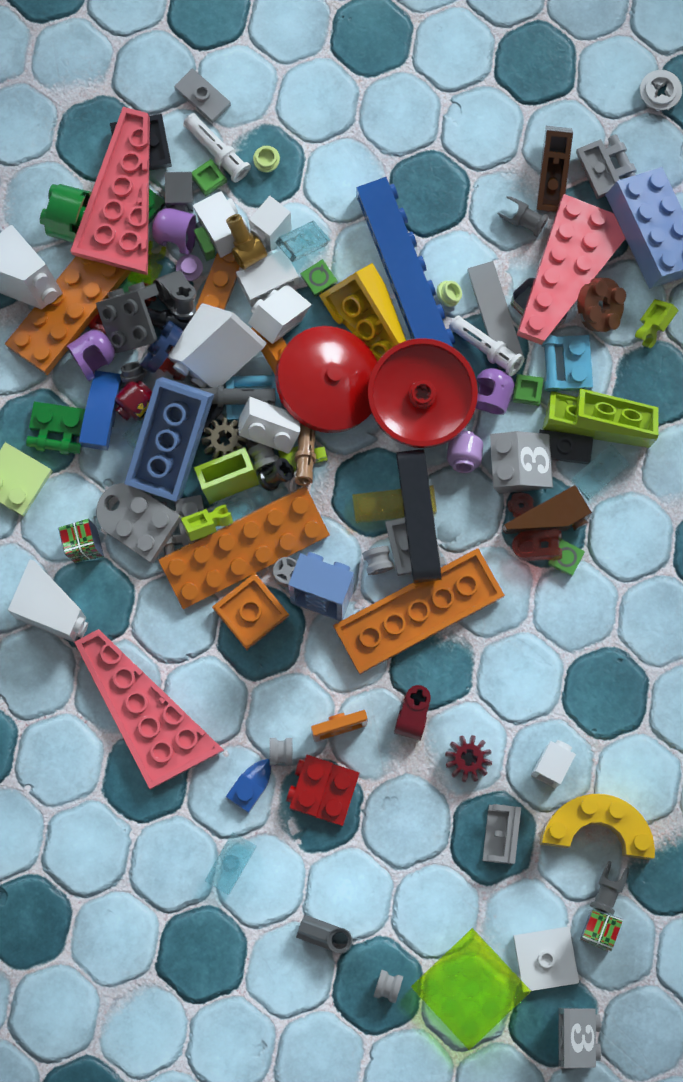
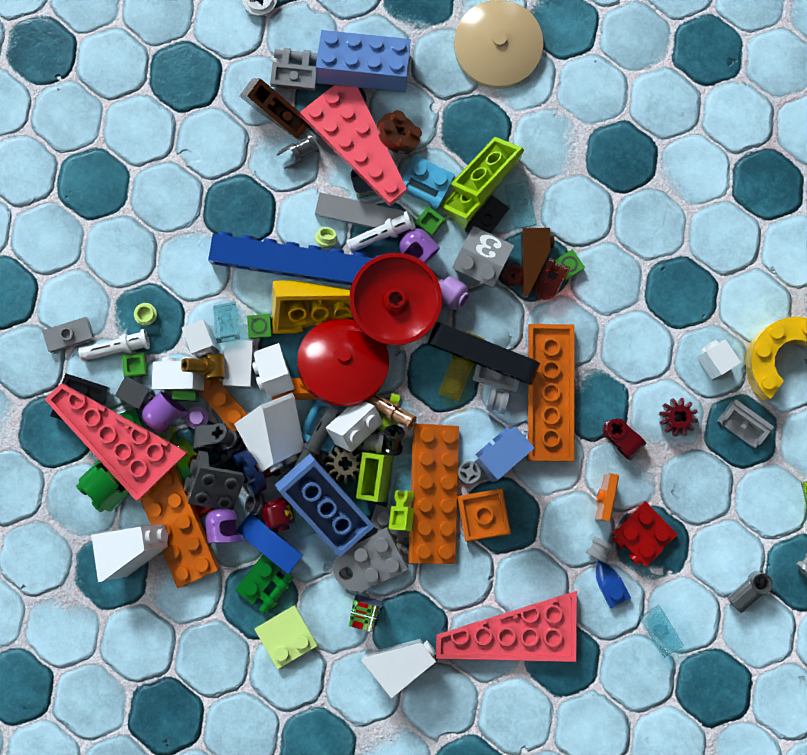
camera: 60 degrees left, 5 degrees up
lime plate [635,299,679,348] -> none

